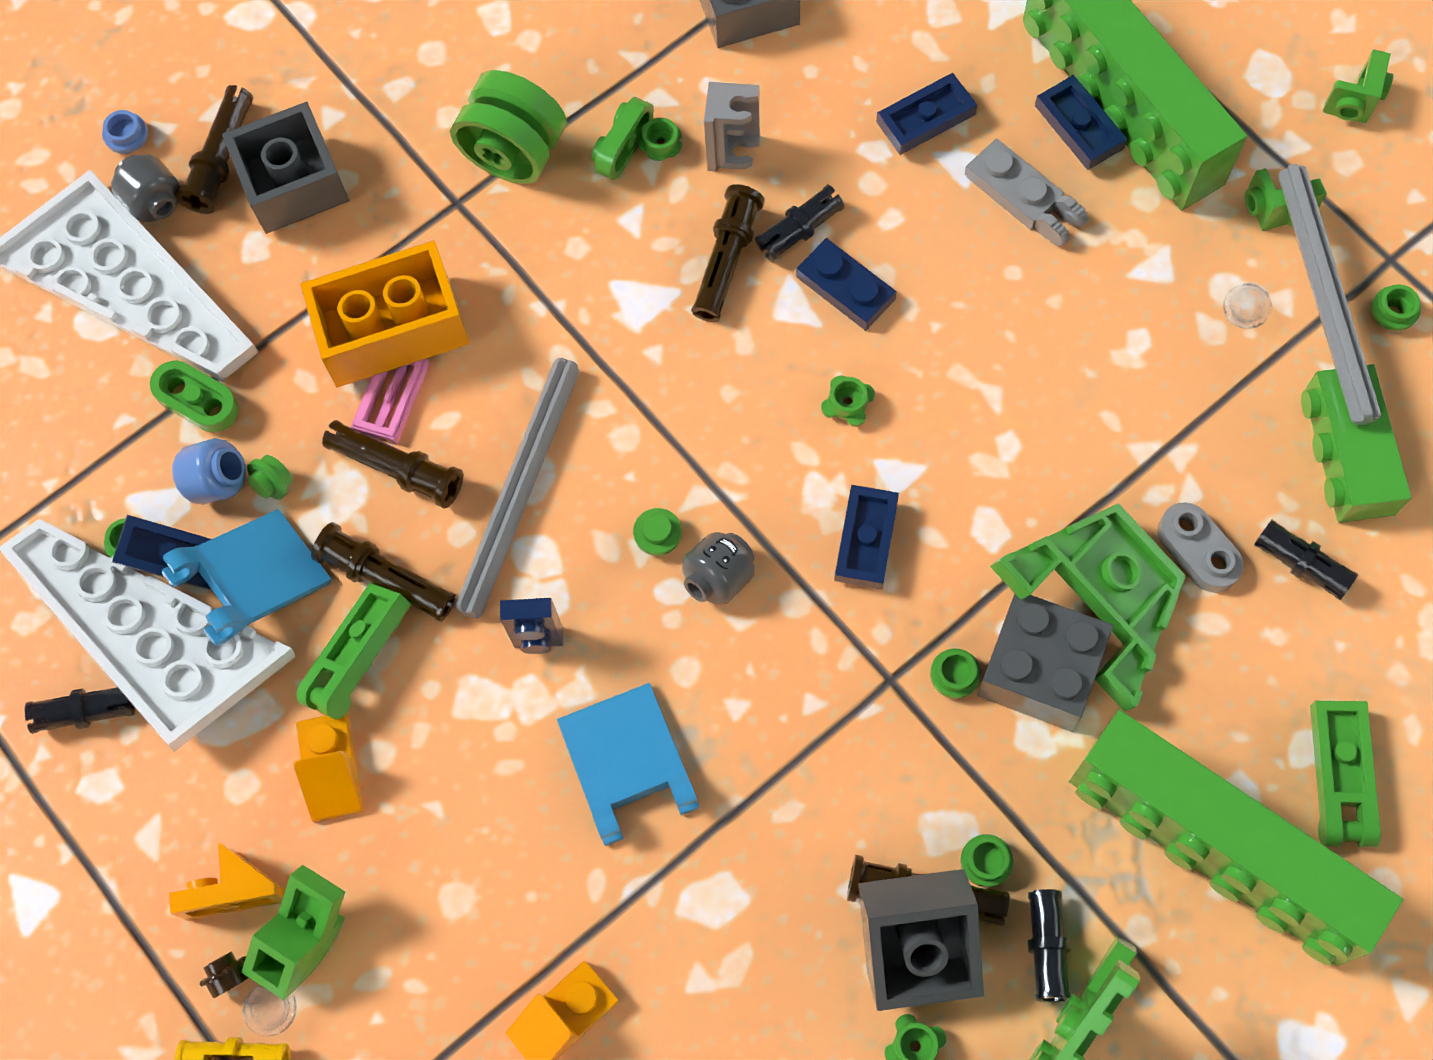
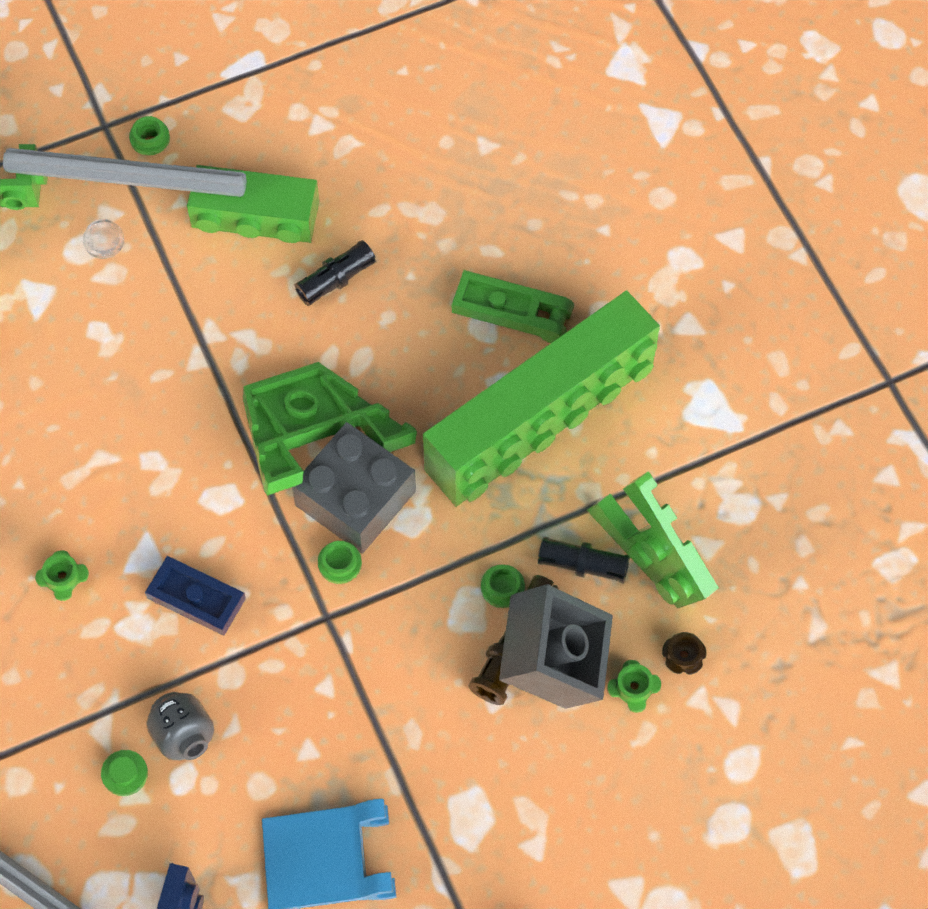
camera: 80 degrees left, 5 degrees down
light grey plate [1158,502,1243,593] -> none

